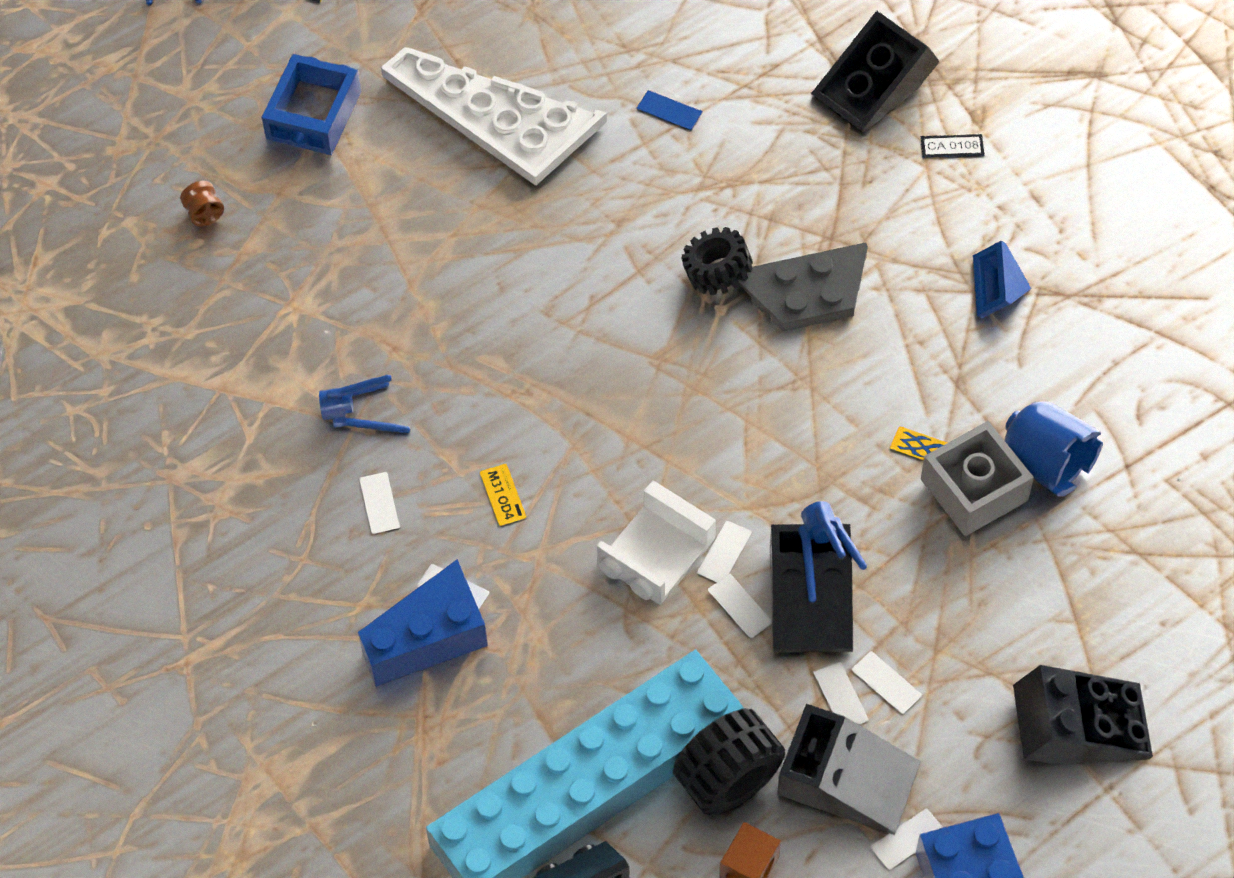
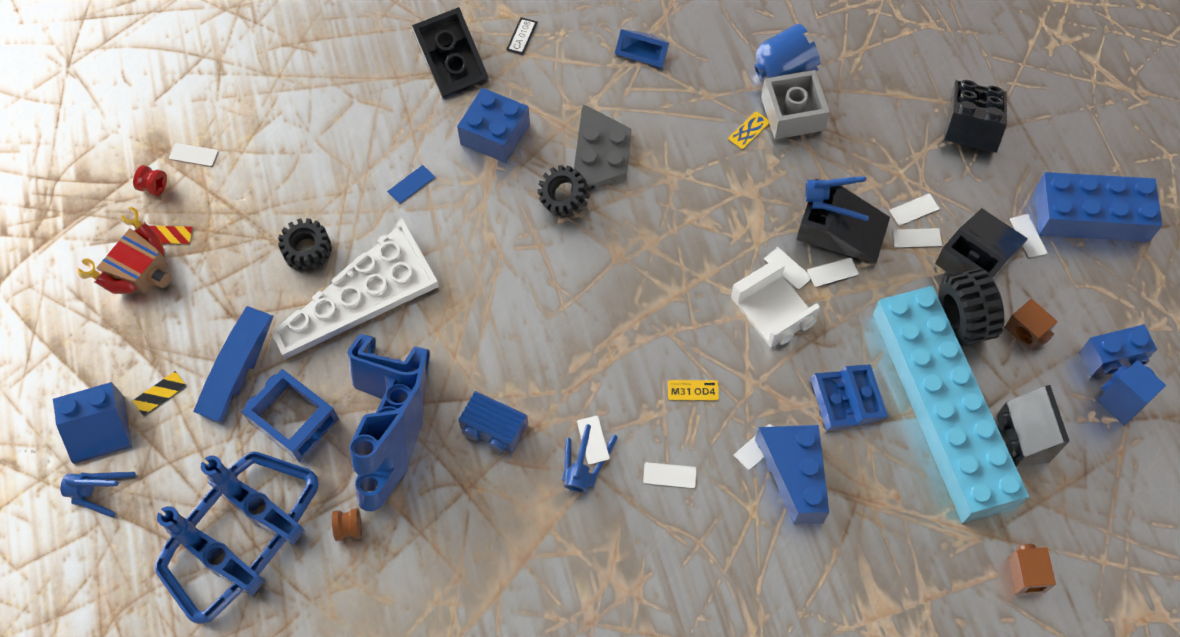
camera: 70 degrees left, 5 degrees up
none -> blue piece [154,452,319,624]
none -> blue slope [193,306,274,422]
none -> black tyre [278,218,332,272]
none -> blue piece [347,334,430,512]
none -> blue brick [457,88,530,163]
none -> blue brick [458,391,529,453]
none -> white sticker [577,416,610,464]
none -> blue slope [810,364,888,431]

